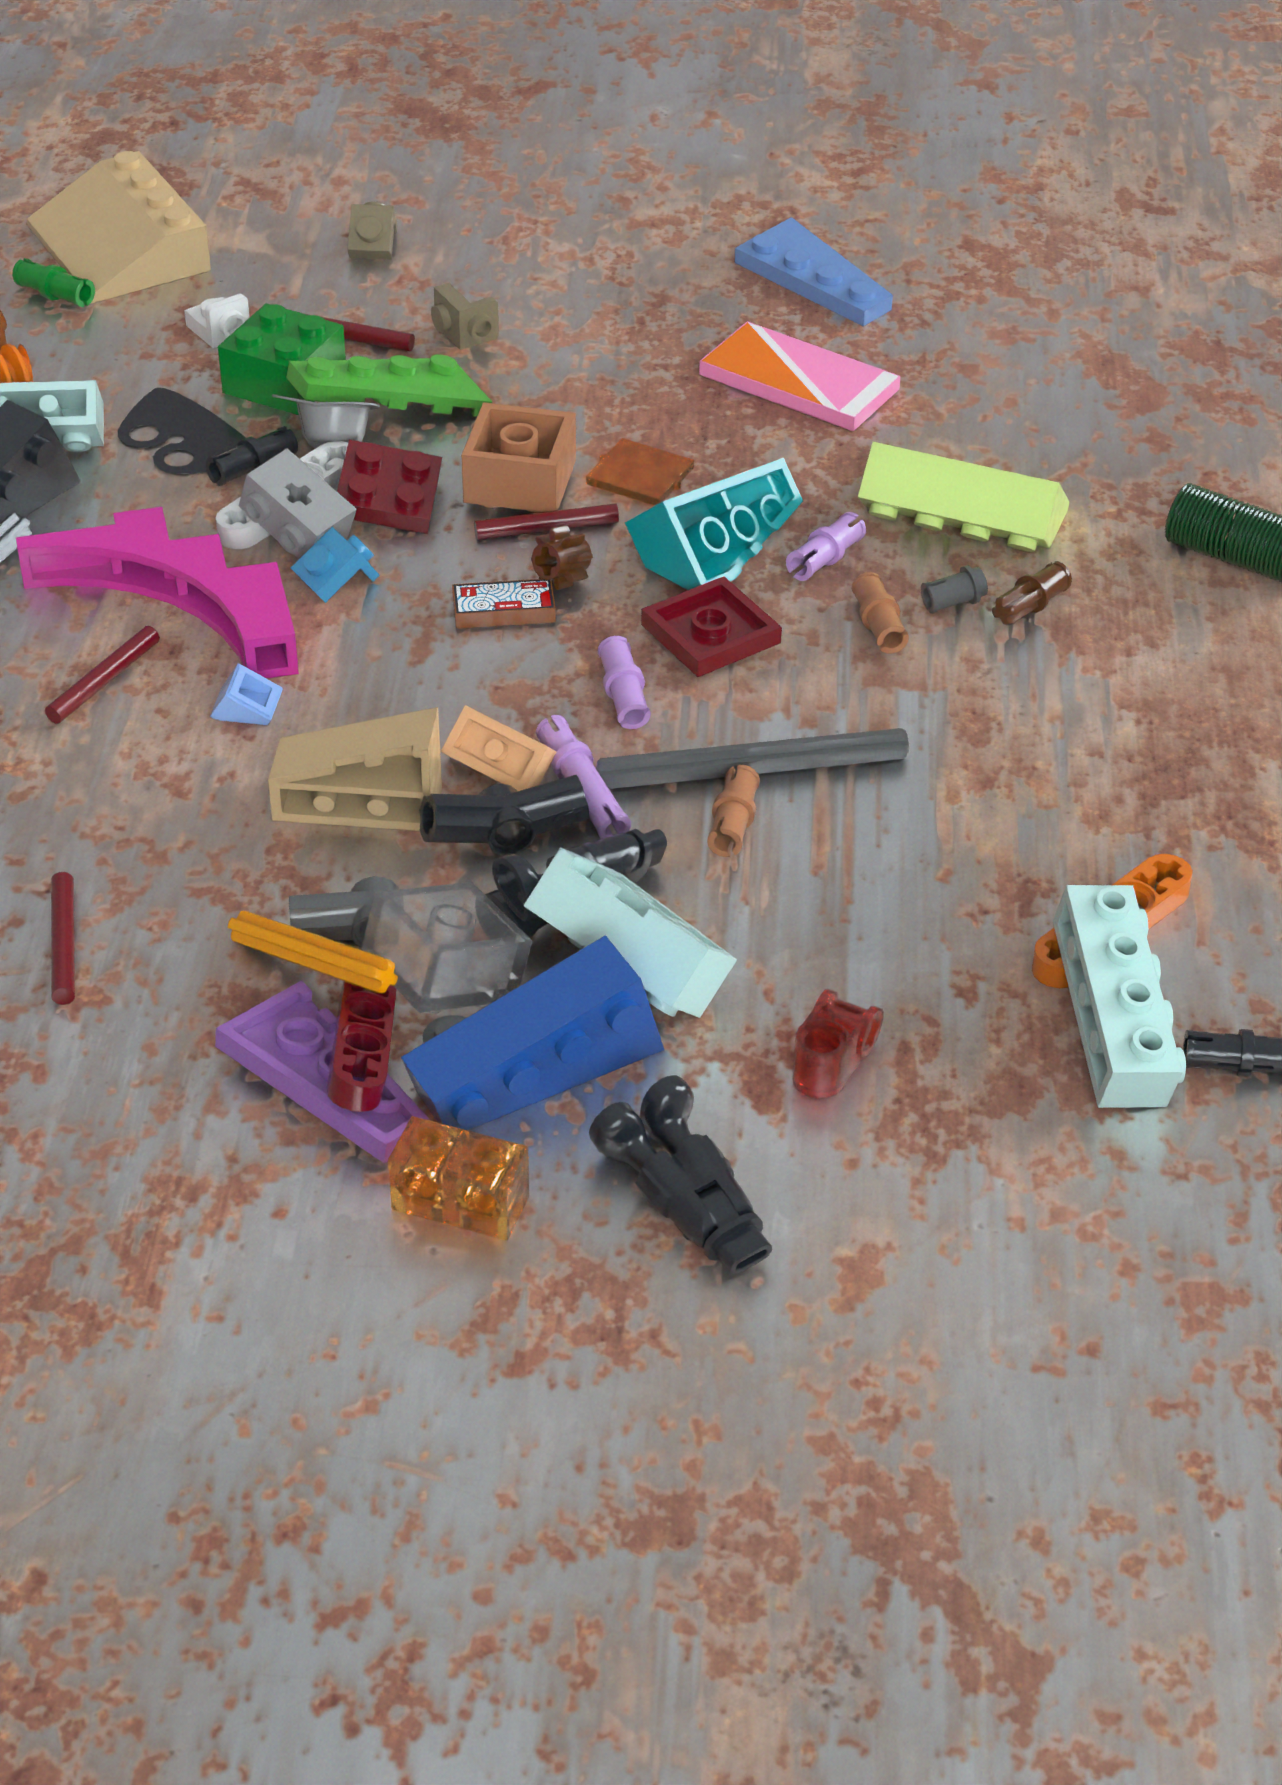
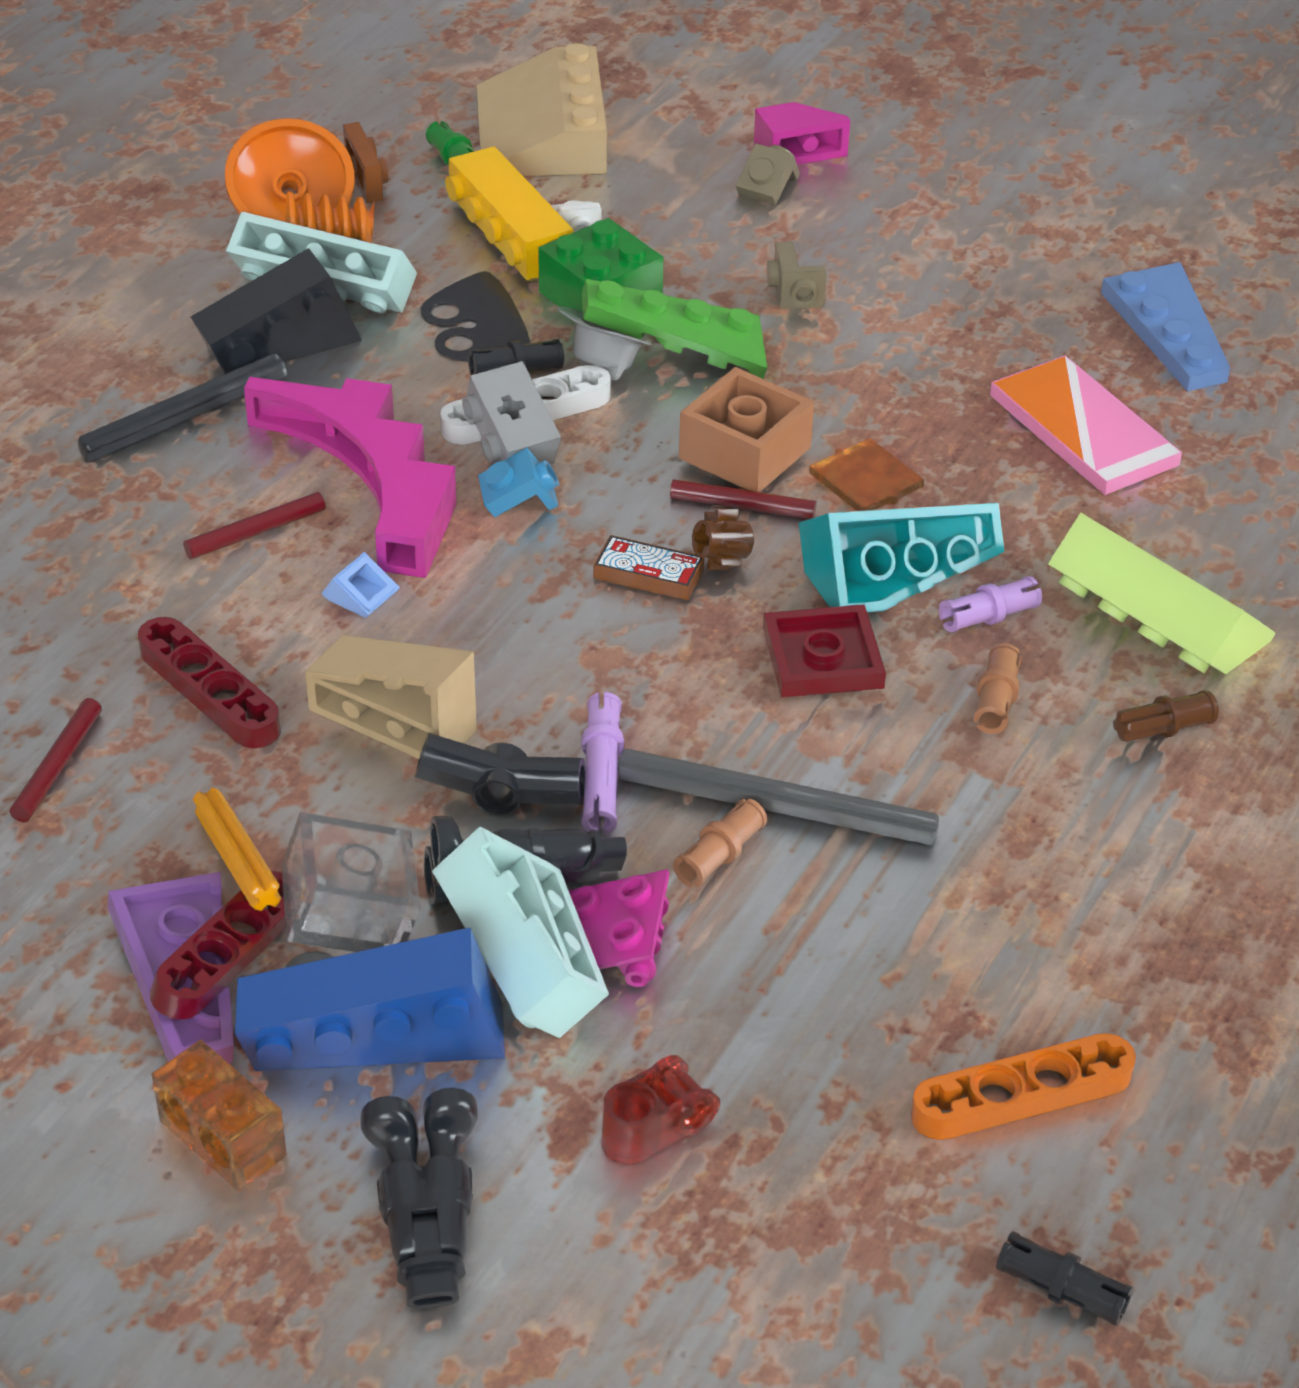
camera: 25 degrees right, 0 degrees up
dark grey piece [289,876,403,952] -> none
dark red bar [303,313,415,352] -> none
dark red plate [337,439,442,534] -> none
light nougat plate [440,705,557,791] -> none
lavender pin [598,636,651,729] -> none
dark grey pin [921,565,988,614] -> none
light aqua brick [1053,885,1186,1108] -> none
none -> dark red beam [138,617,281,748]
none -> yellow brick [445,146,573,280]
none -> dark pink hinge [569,869,670,987]
none -> dark pink slope [754,102,850,165]

